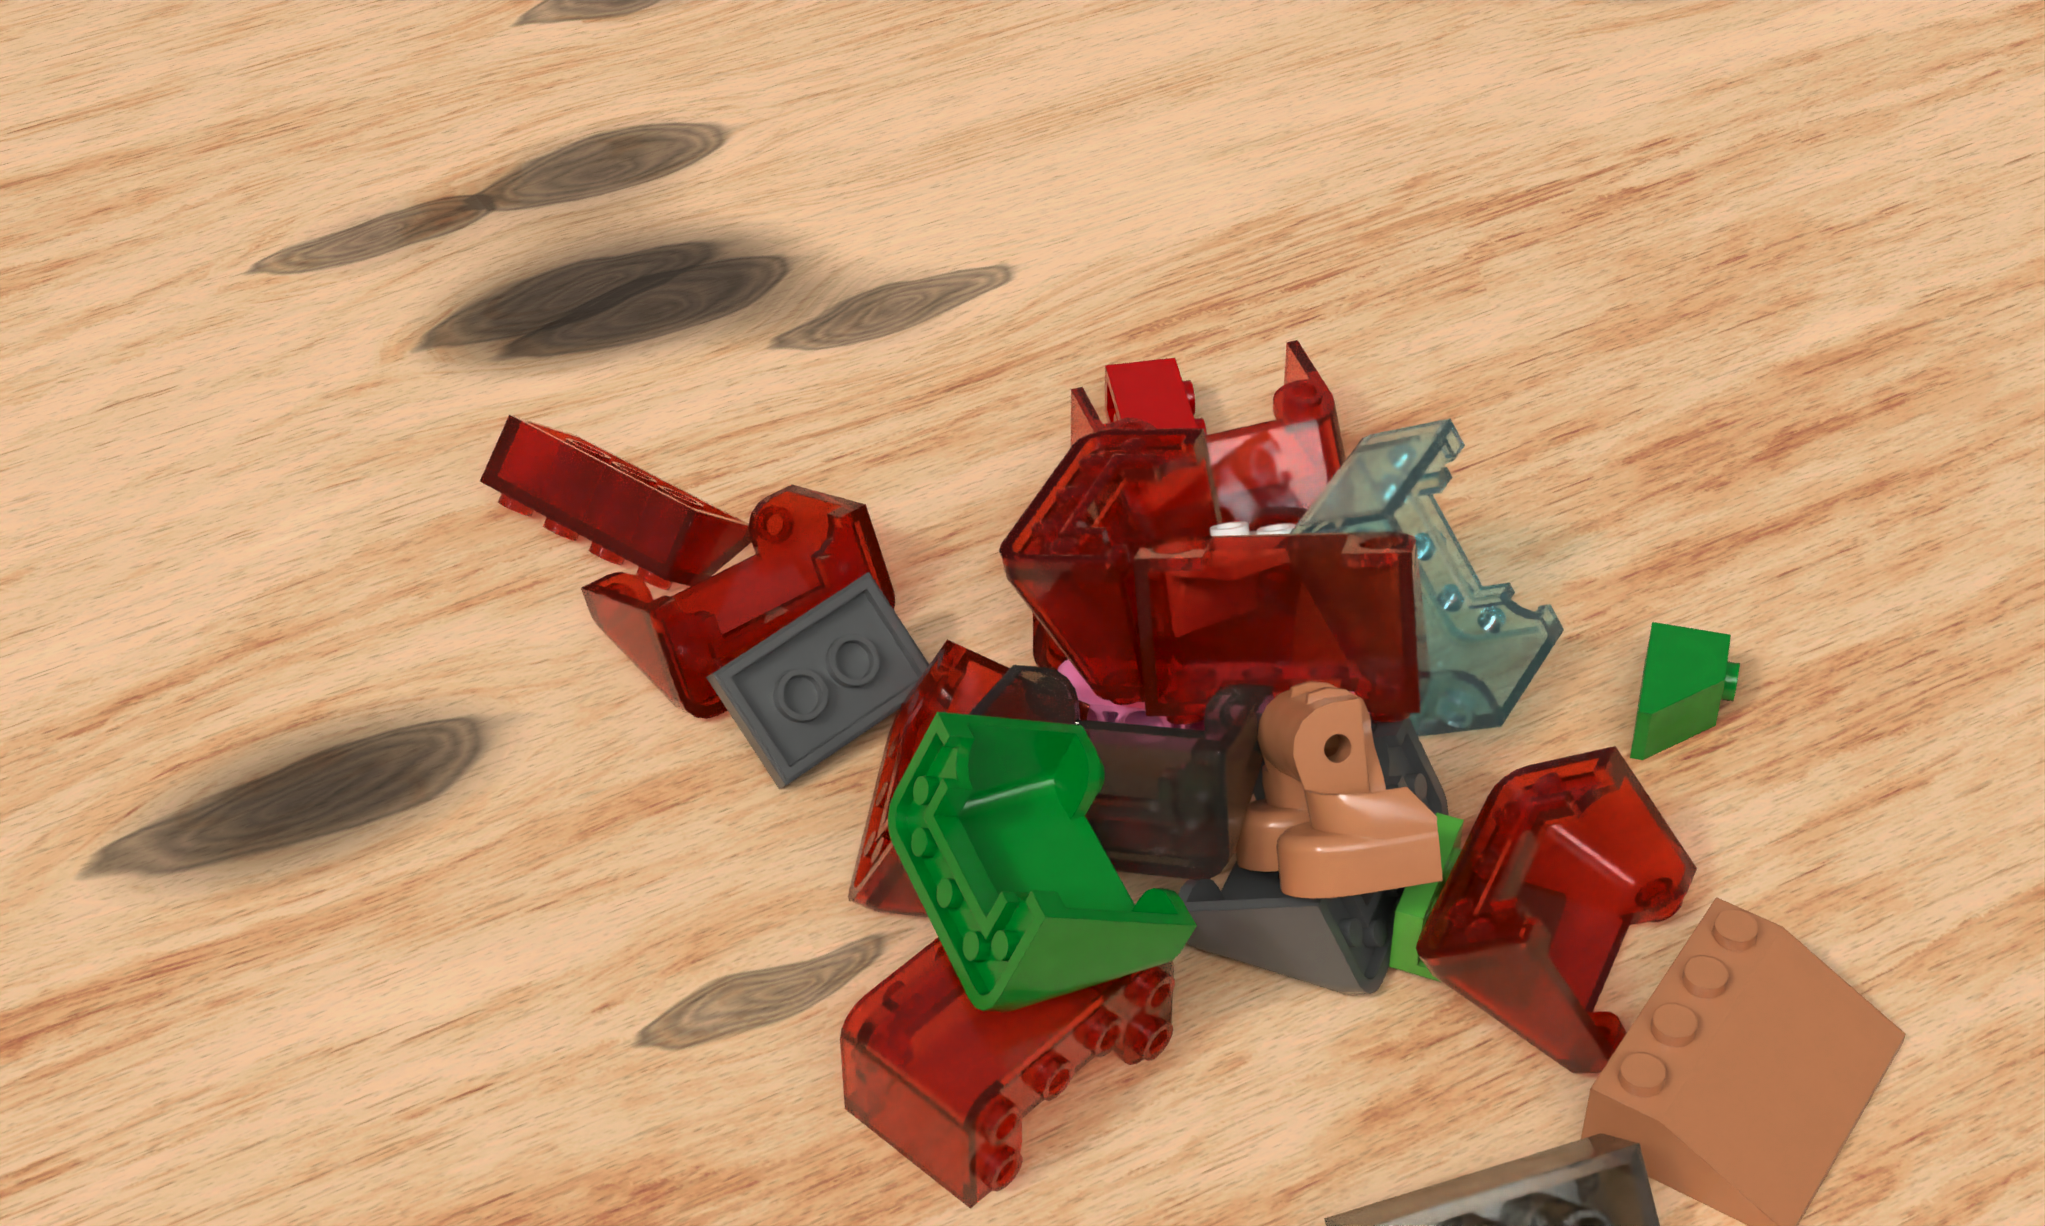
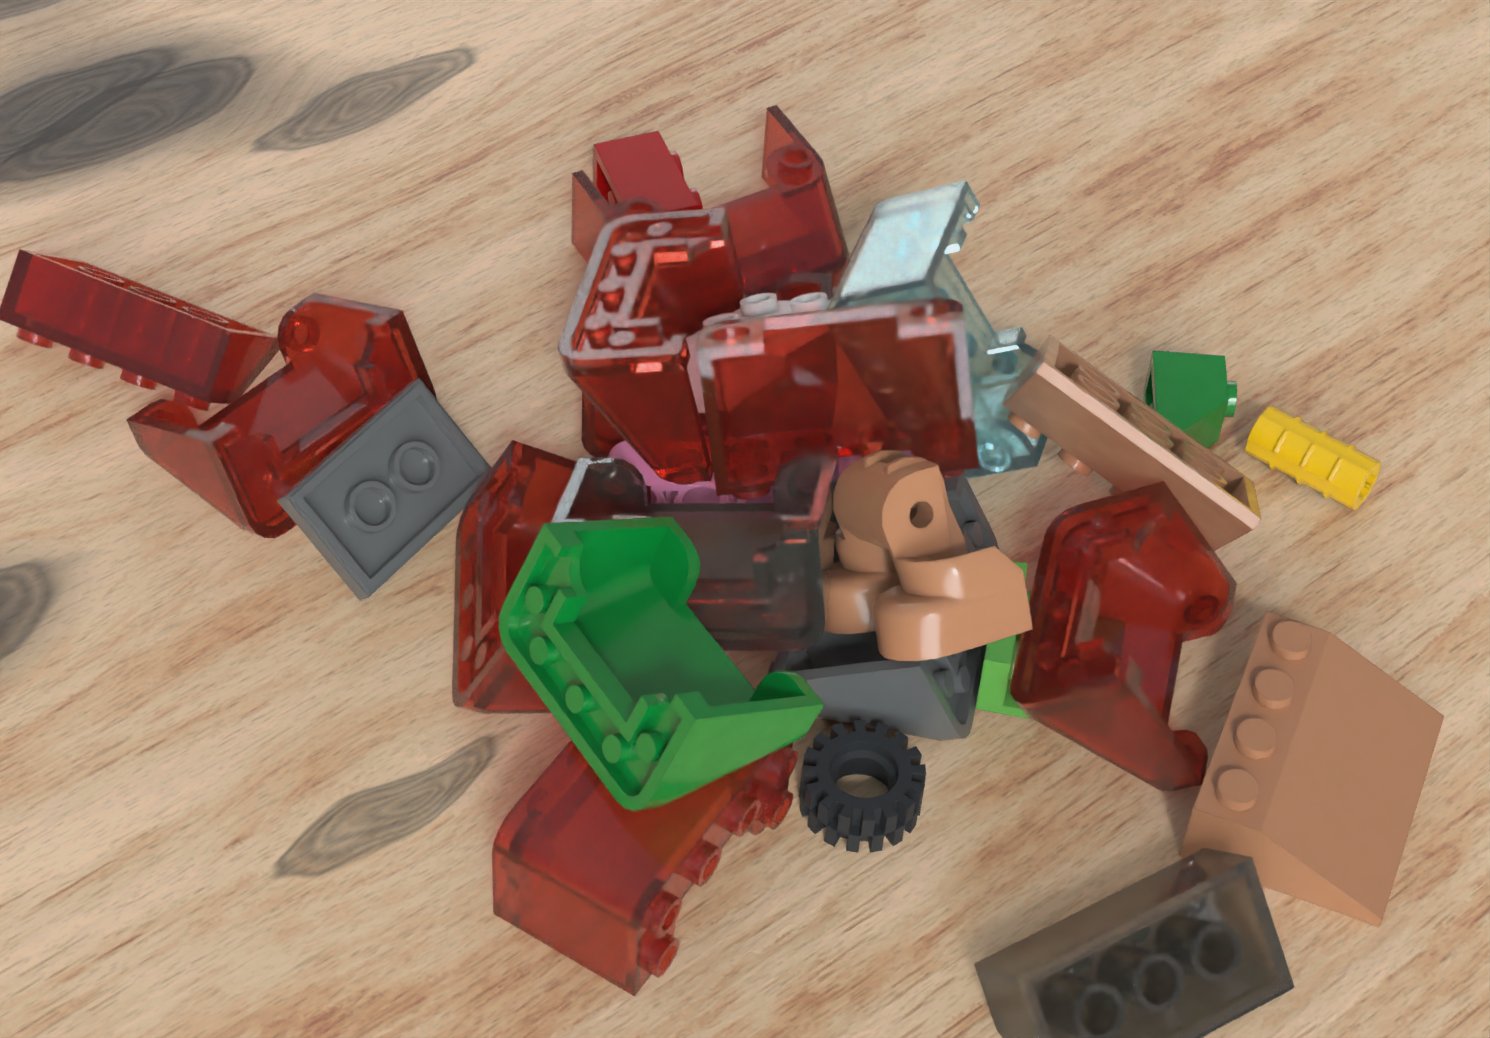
camera: 15 degrees left, 5 degrees up
none -> black tyre [799,720,926,853]
none -> nougat slope [1002,335,1262,554]
none -> yellow axle [1245,405,1382,511]

